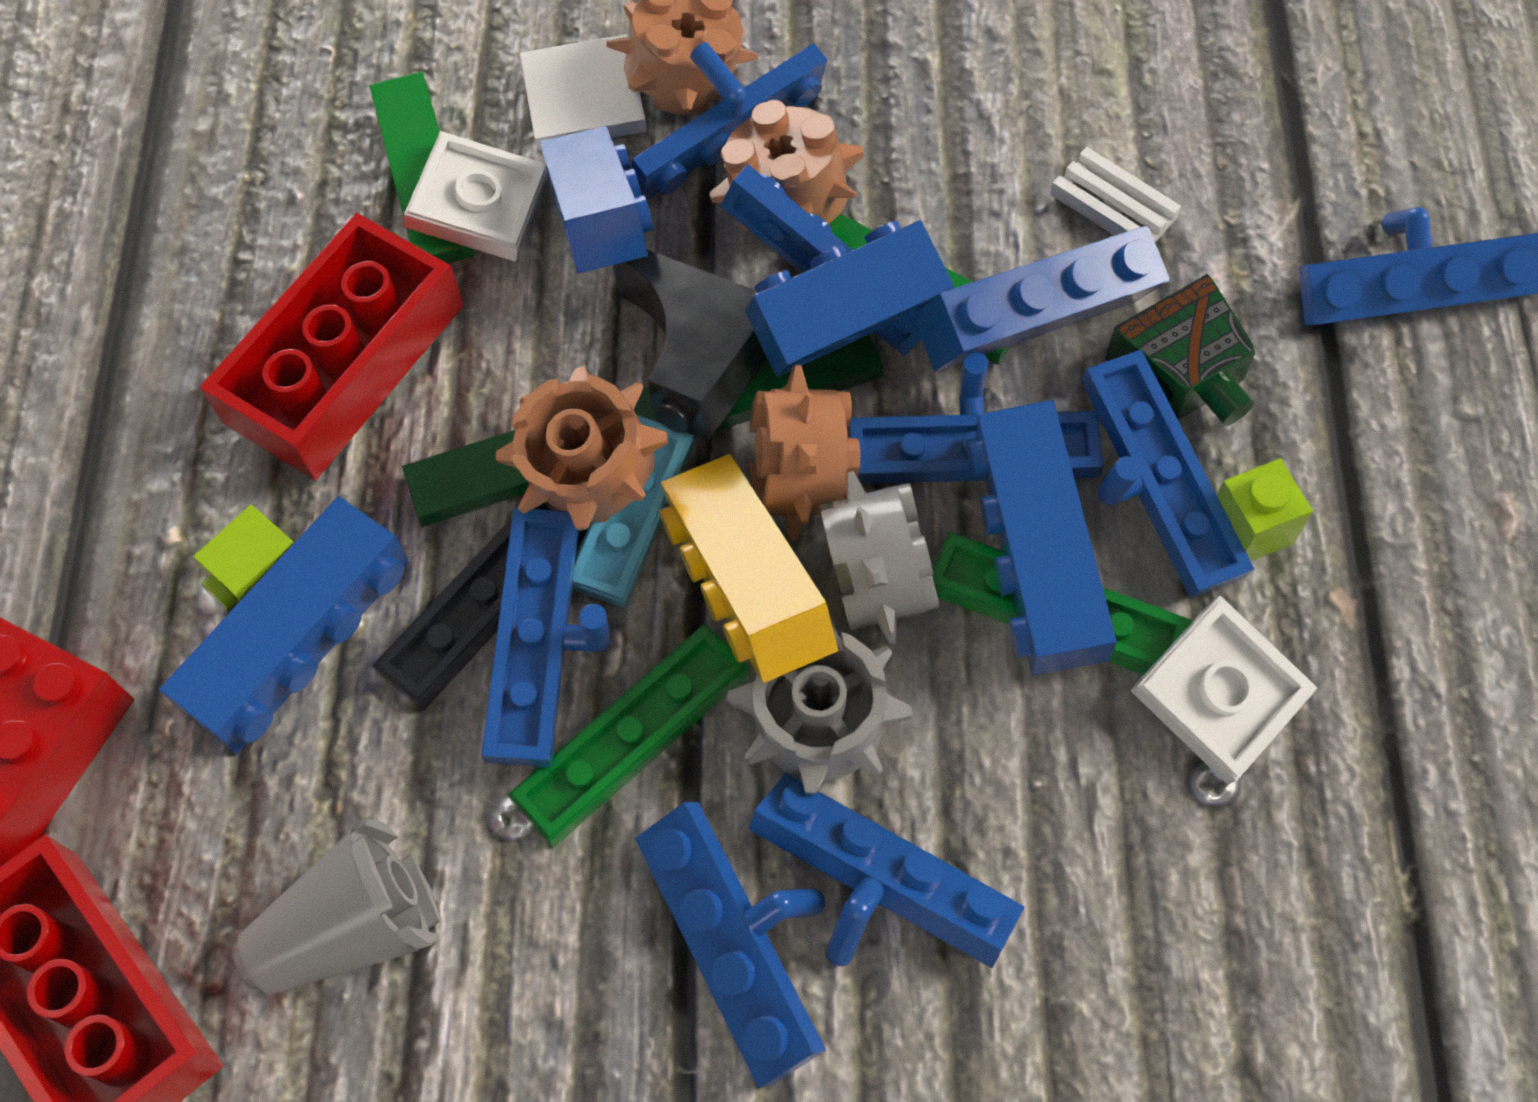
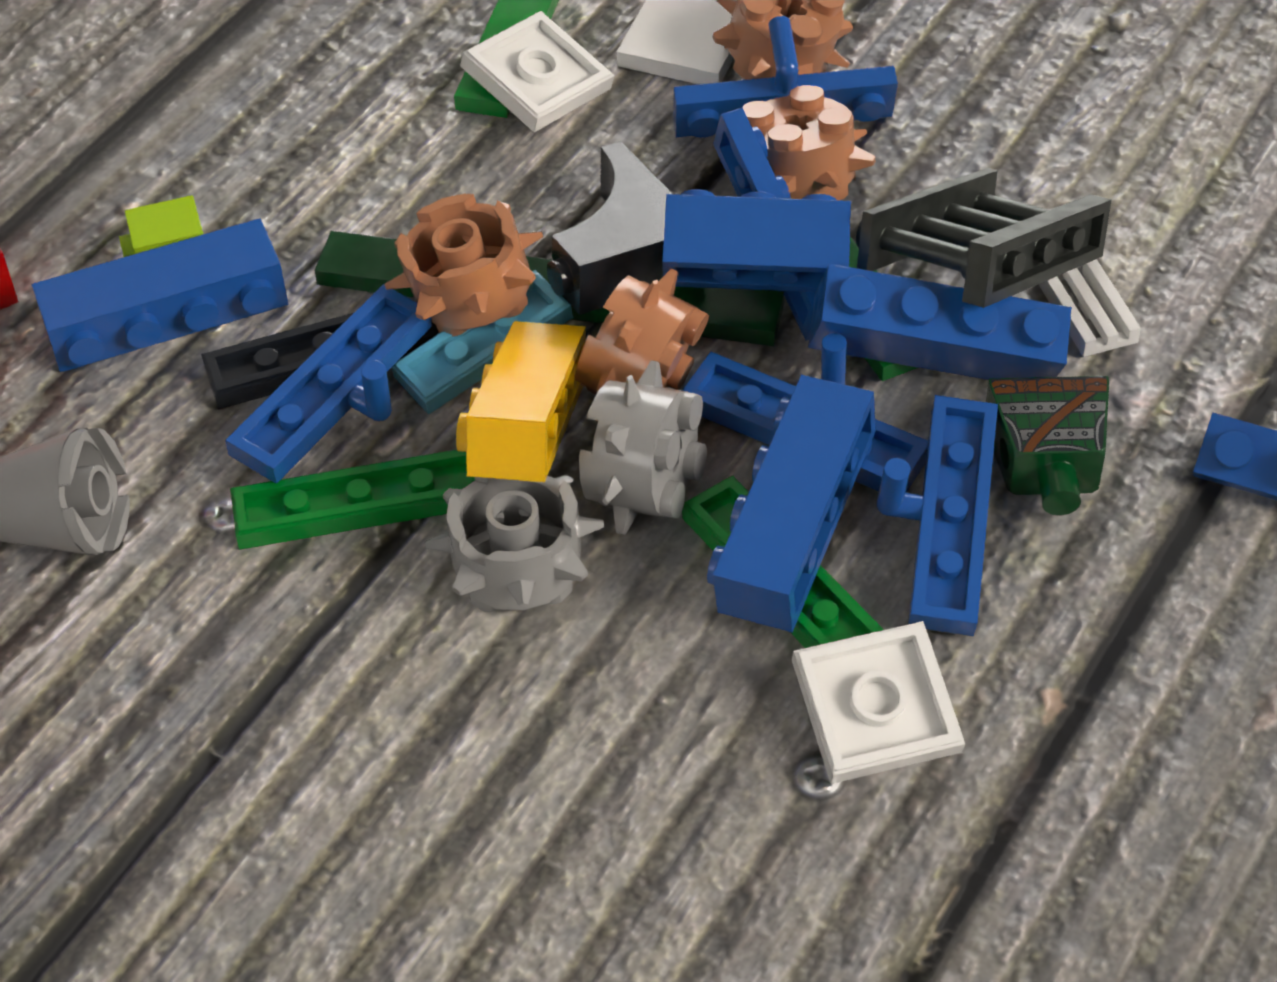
camera: 30 degrees right, 15 degrees down
red brick [199,212,464,481] -> none
brick [540,126,653,274] -> none
blue plate [635,802,826,1089] -> none
blue plate [748,773,1025,968] -> none
lime brick [1217,458,1313,561] -> none
none -> pearl dark grey fence [856,168,1111,308]

